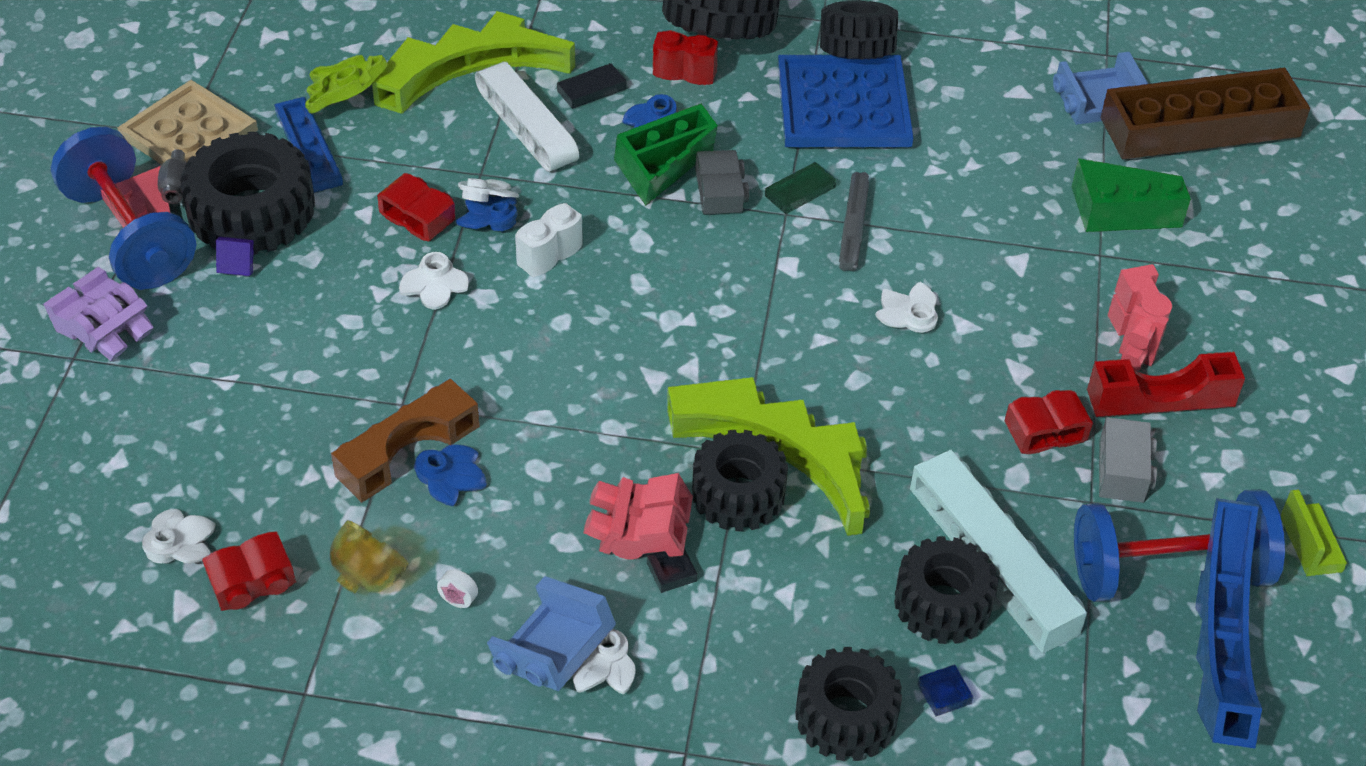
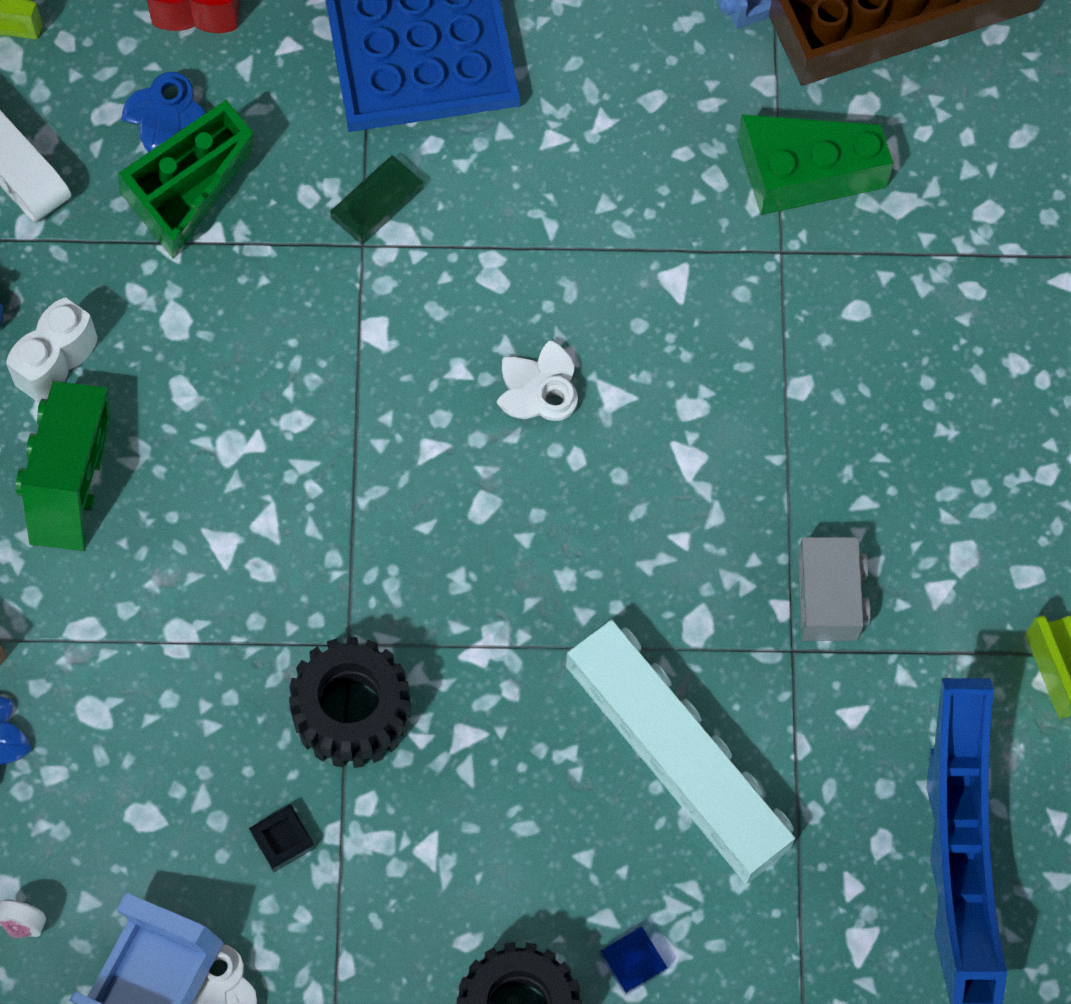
camera: 10 degrees left, 20 degrees up
black tile [557,63,626,109] -> none
coral hips [583,473,693,560] -> none
lime arch [667,377,870,536] -> none
dark grey brick [695,150,749,214] -> none
dark grey axle [839,171,869,271] -> none
black tyre [894,536,998,644] -> none
red brick [1004,390,1093,454] -> none
blue piece [1074,489,1285,602] -> none
red arch [1087,352,1245,417] -> none
coral hips [1108,264,1172,371] -> none
none -> green wedge [15,381,110,551]

